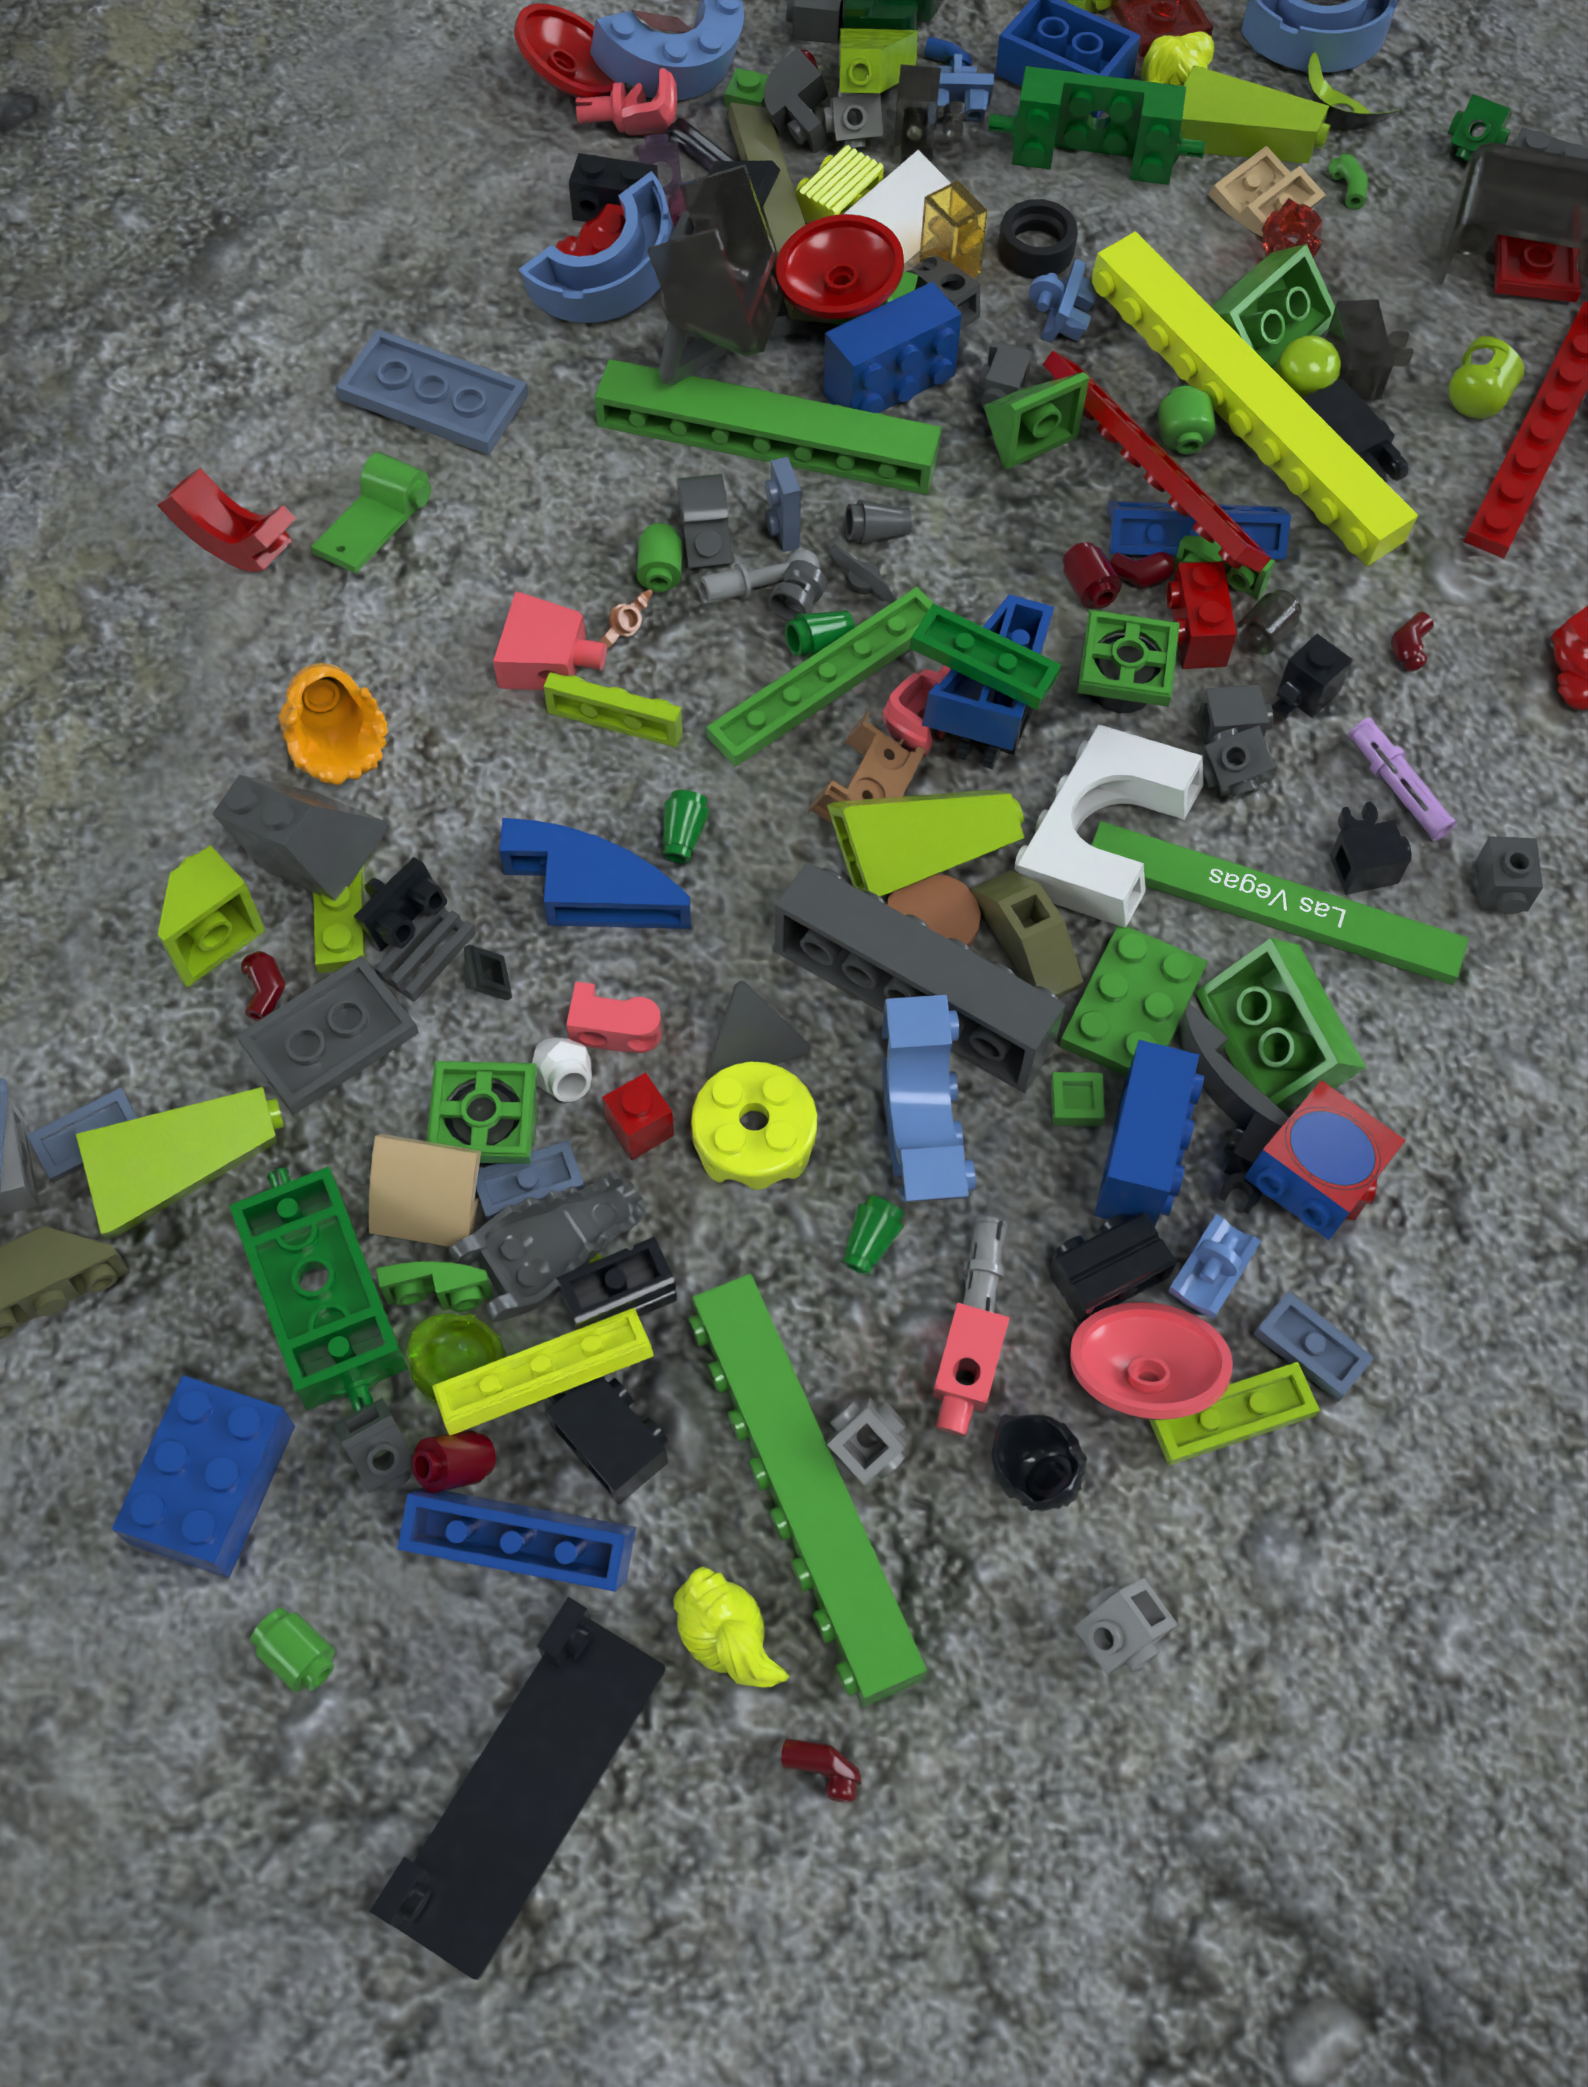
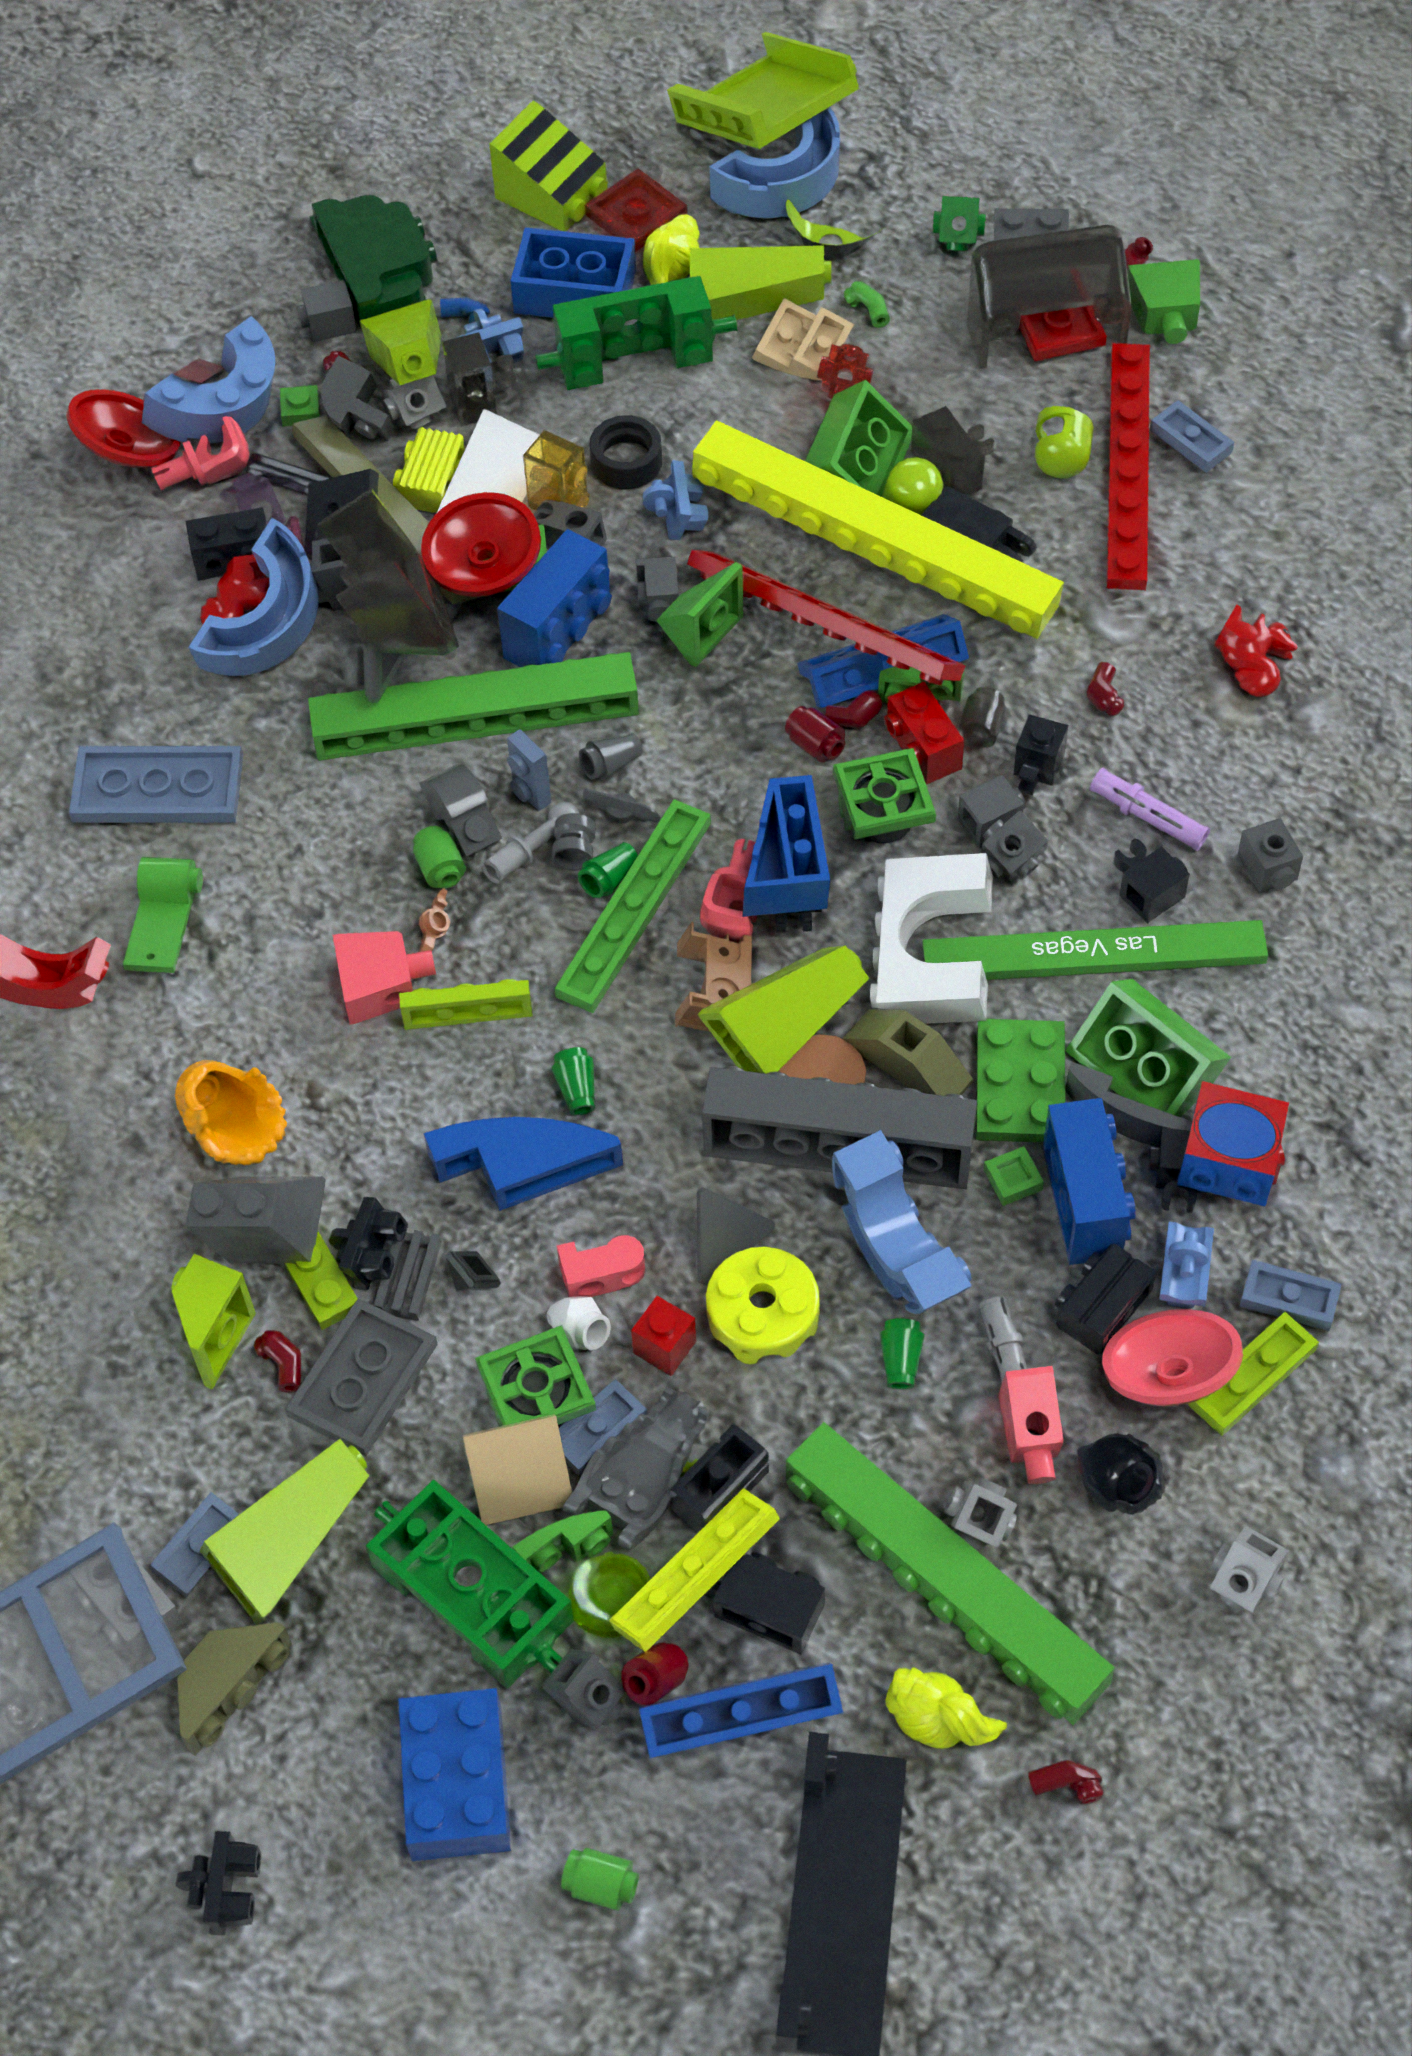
camera: 20 degrees left, 5 degrees down
green plate [909,603,1062,710] -> none
bright green head [1157,386,1216,454] -> none

